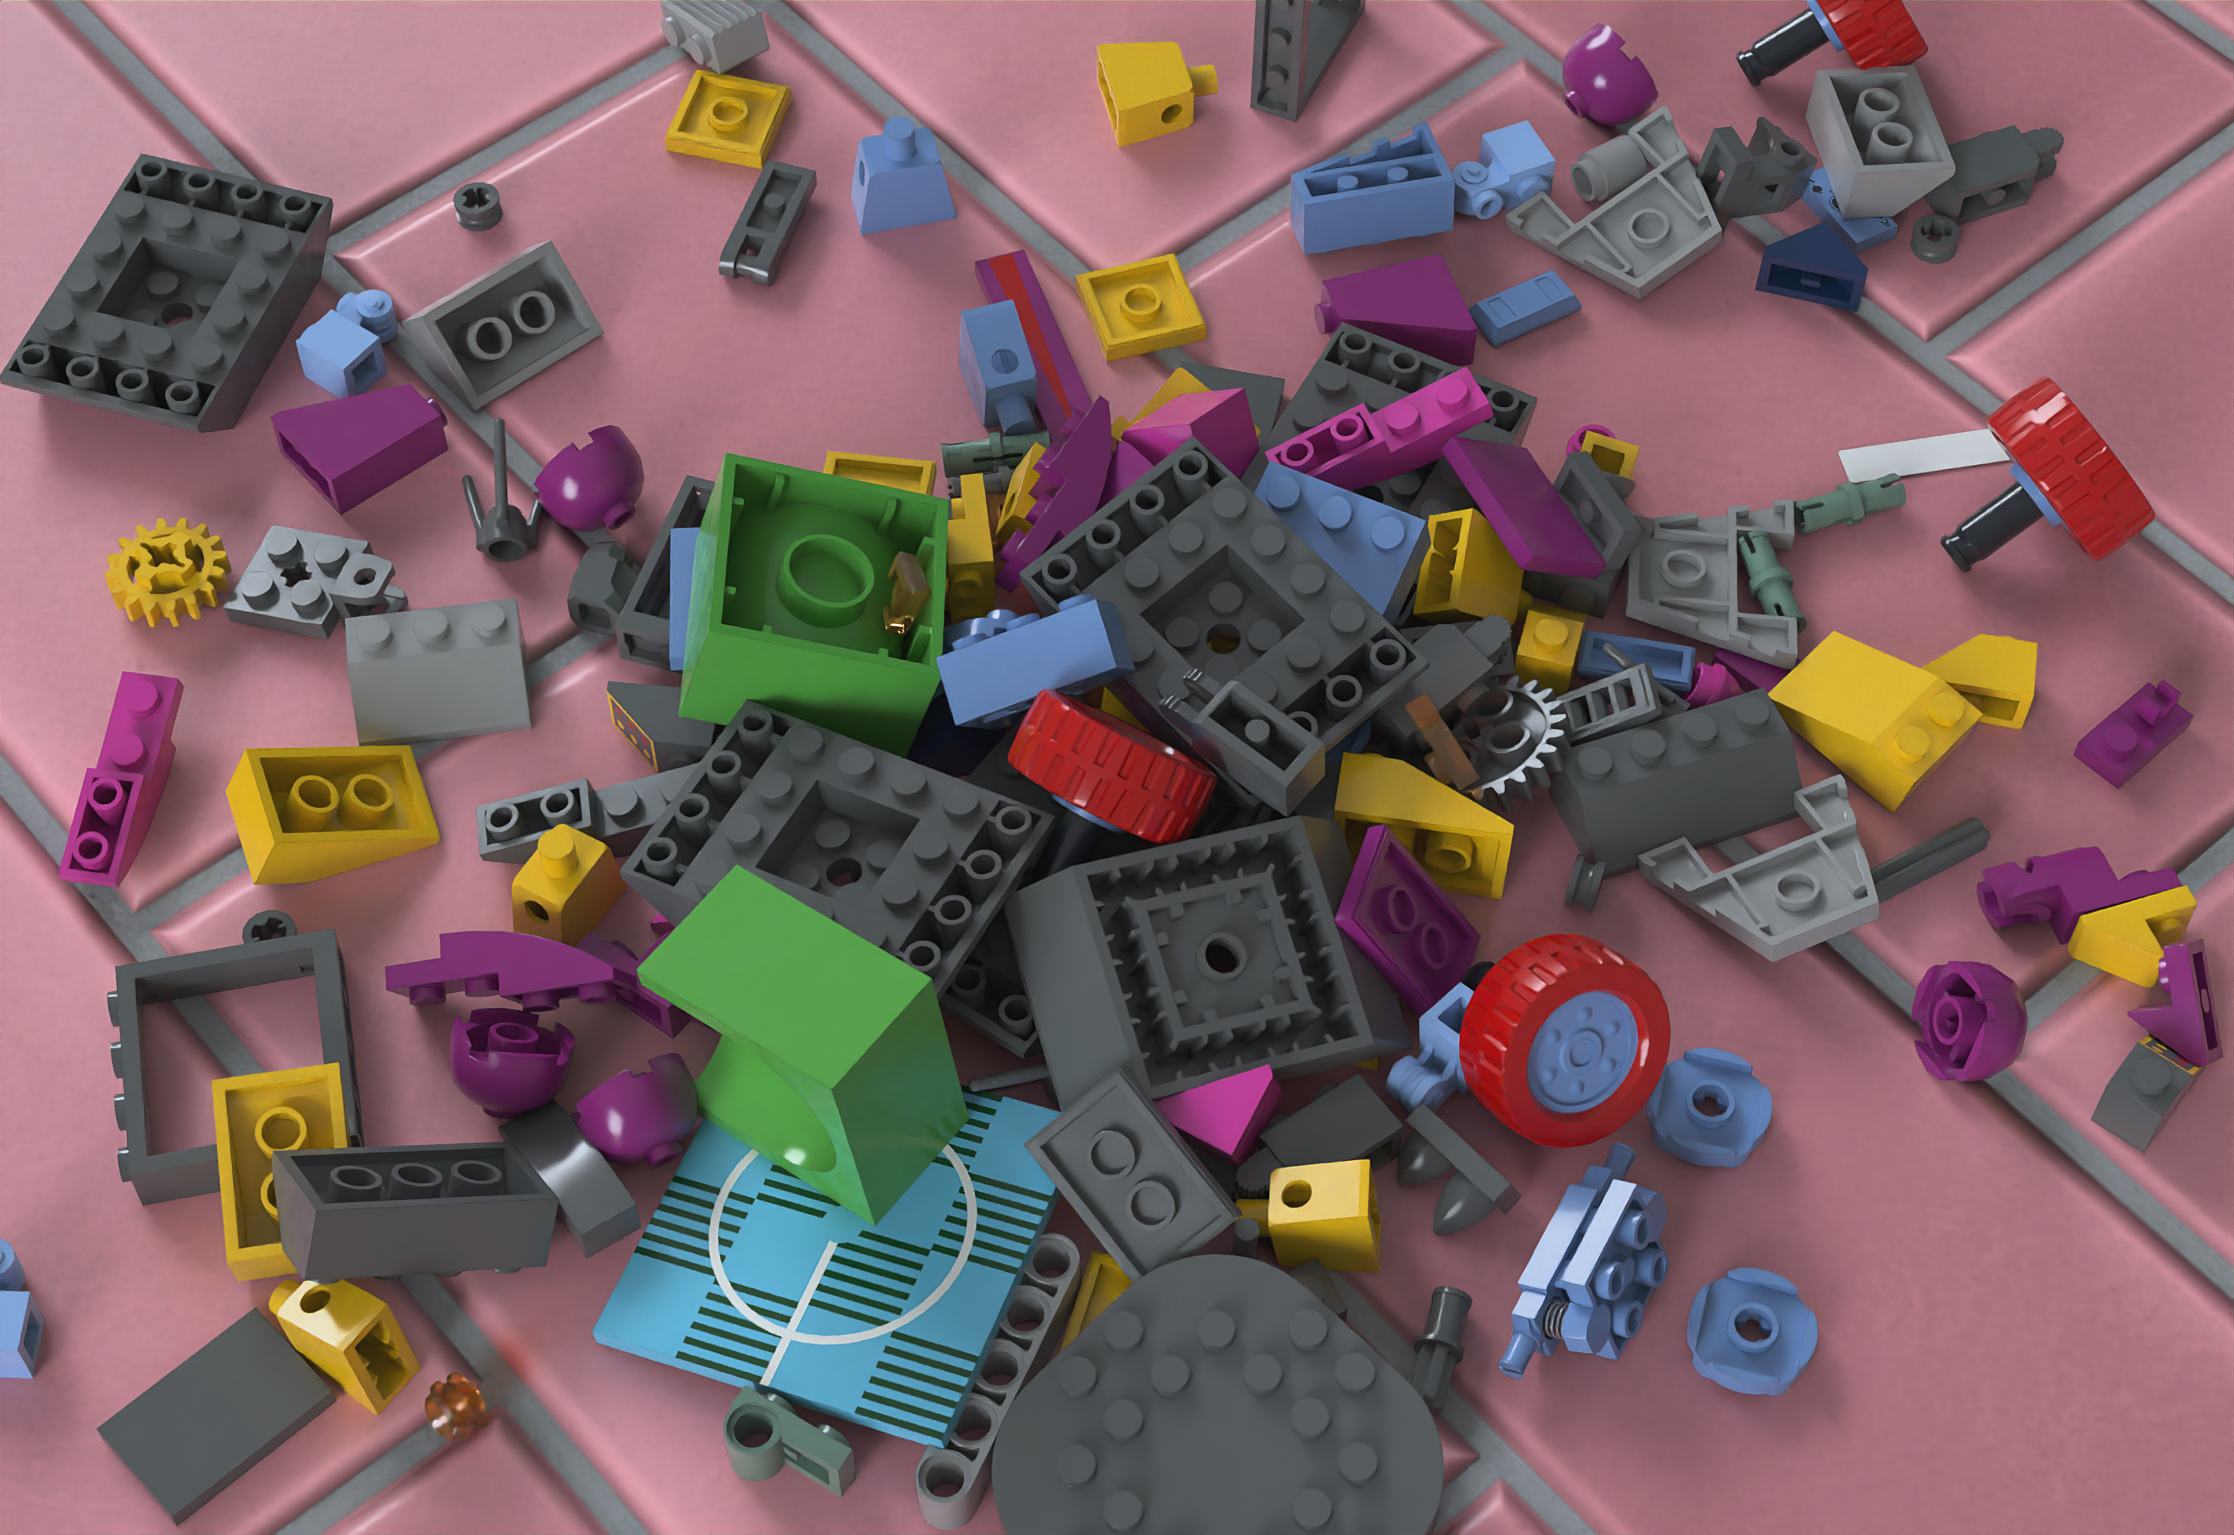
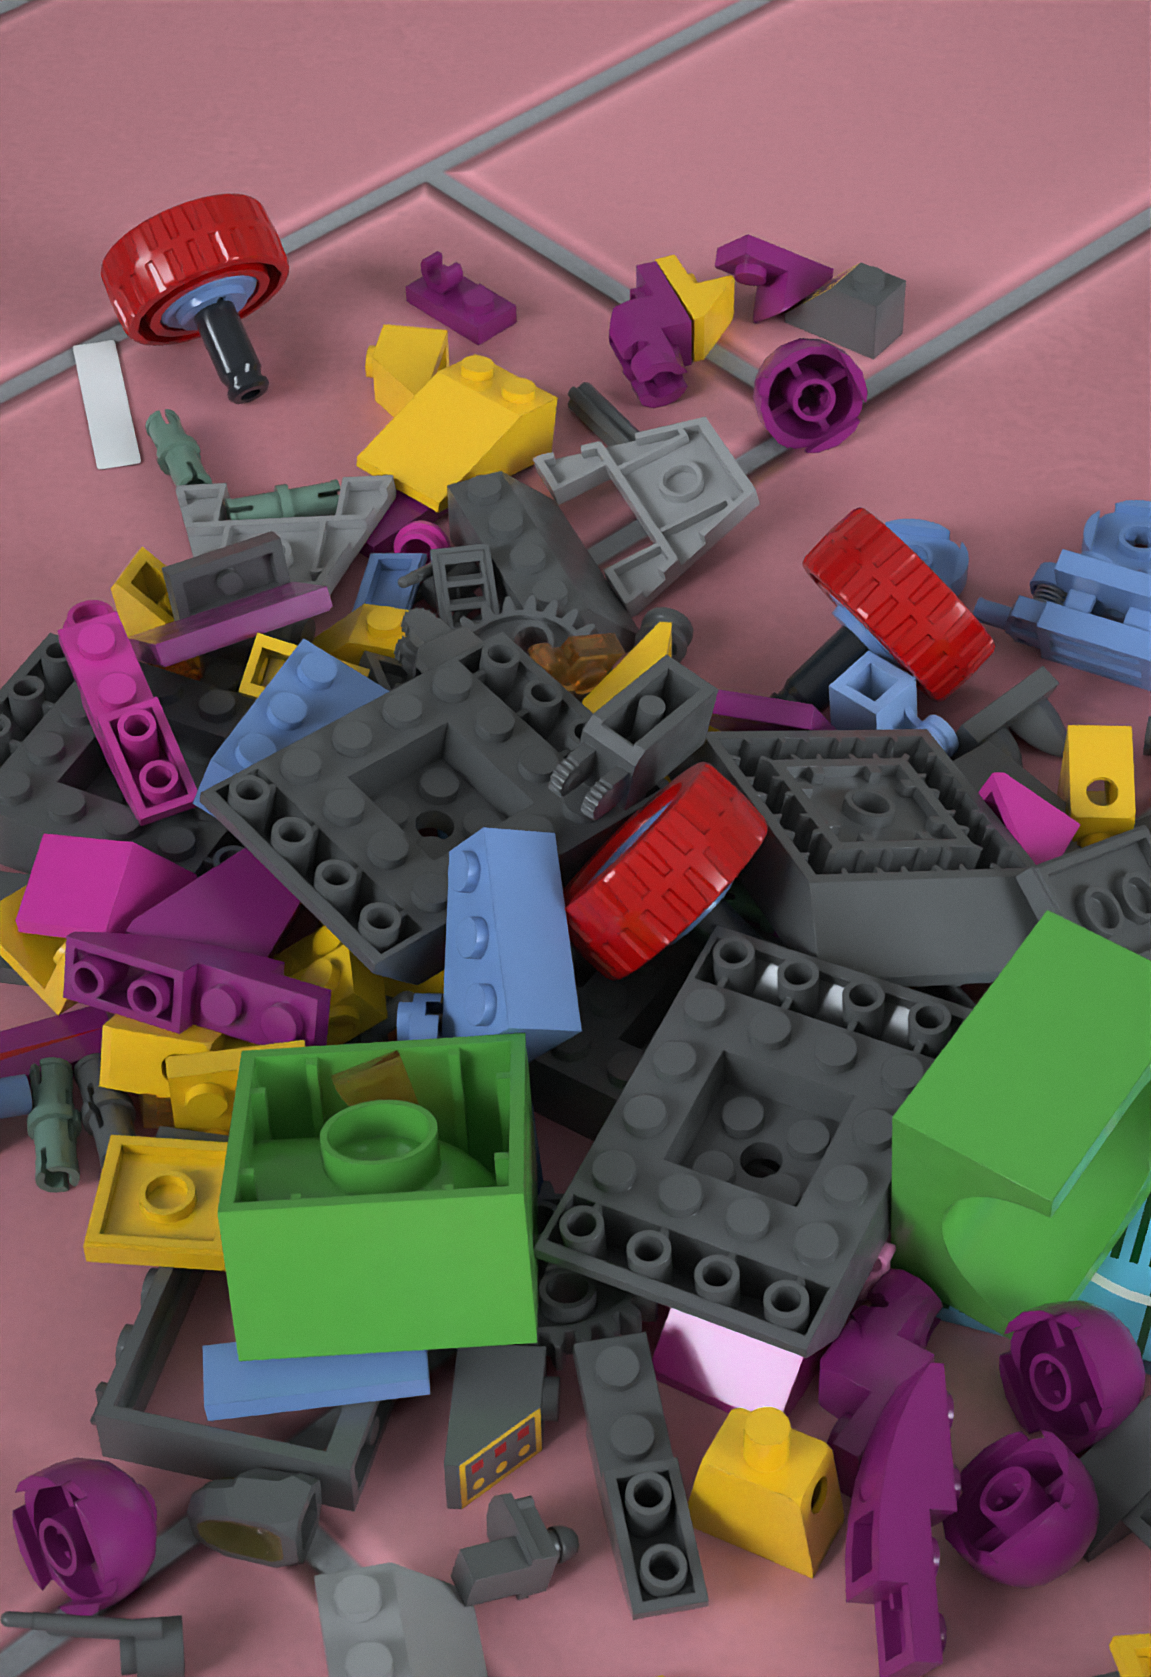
camera: 90 degrees left, 10 degrees down
none -> dark grey piece [451,1493,579,1607]

